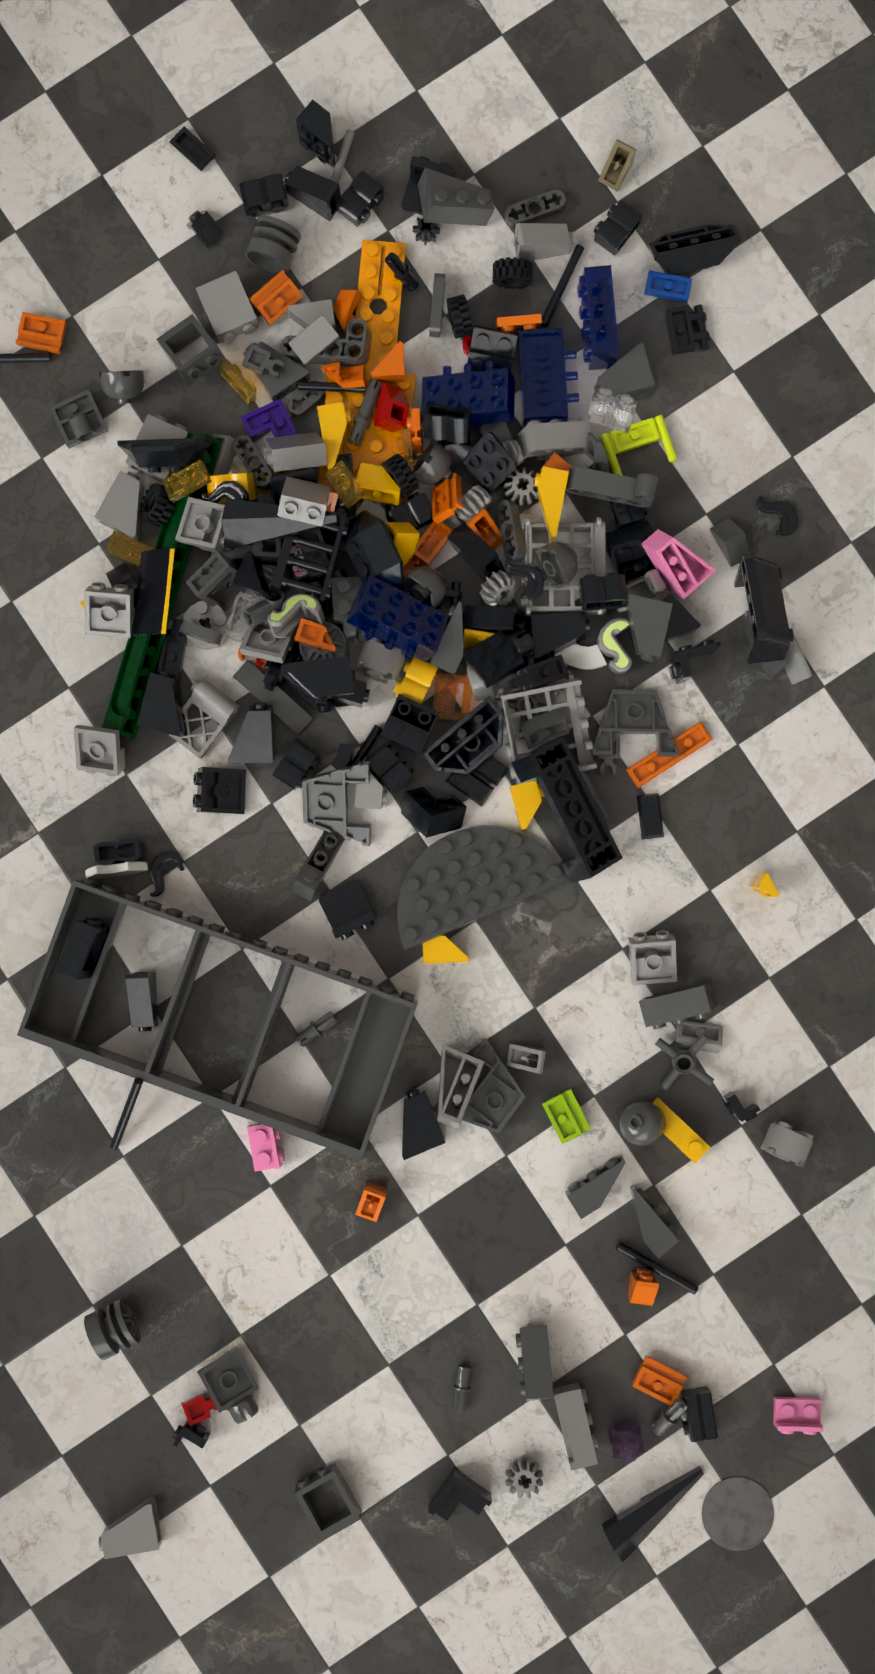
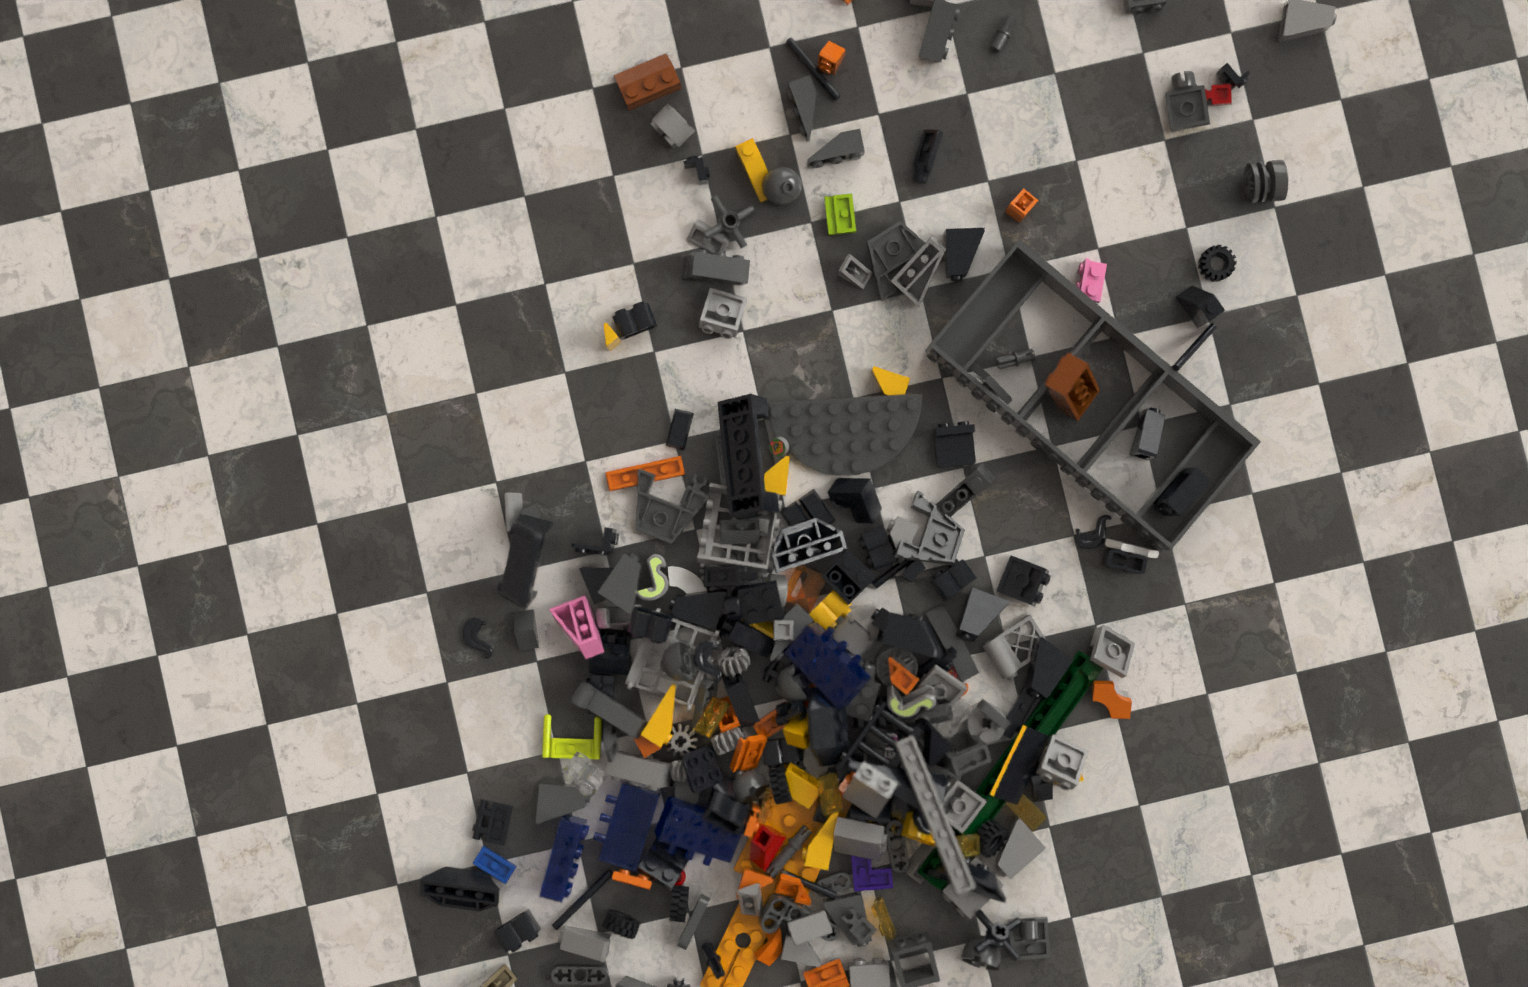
camera: 160 degrees left, 0 degrees up
none -> black brick [612,301,657,340]
none -> dark orange slope [614,53,681,111]
none -> clear yellow plate [694,696,730,738]
none -> light grey slope [737,883,763,916]
none -> tile [769,436,789,457]
none -> light grey tile [773,620,794,641]
none -> black plate [775,700,807,726]
none -> light grey tile [894,735,976,896]
none -> black hinge [913,129,943,184]
none -> dark grey plate [970,363,1012,405]
none -> black bar [973,910,1021,962]
none -> dark orange brick [1045,352,1100,421]
none -> orange tile [1092,681,1132,719]
none -> black slope [1176,286,1225,328]
none -> black tyre [1198,245,1237,282]

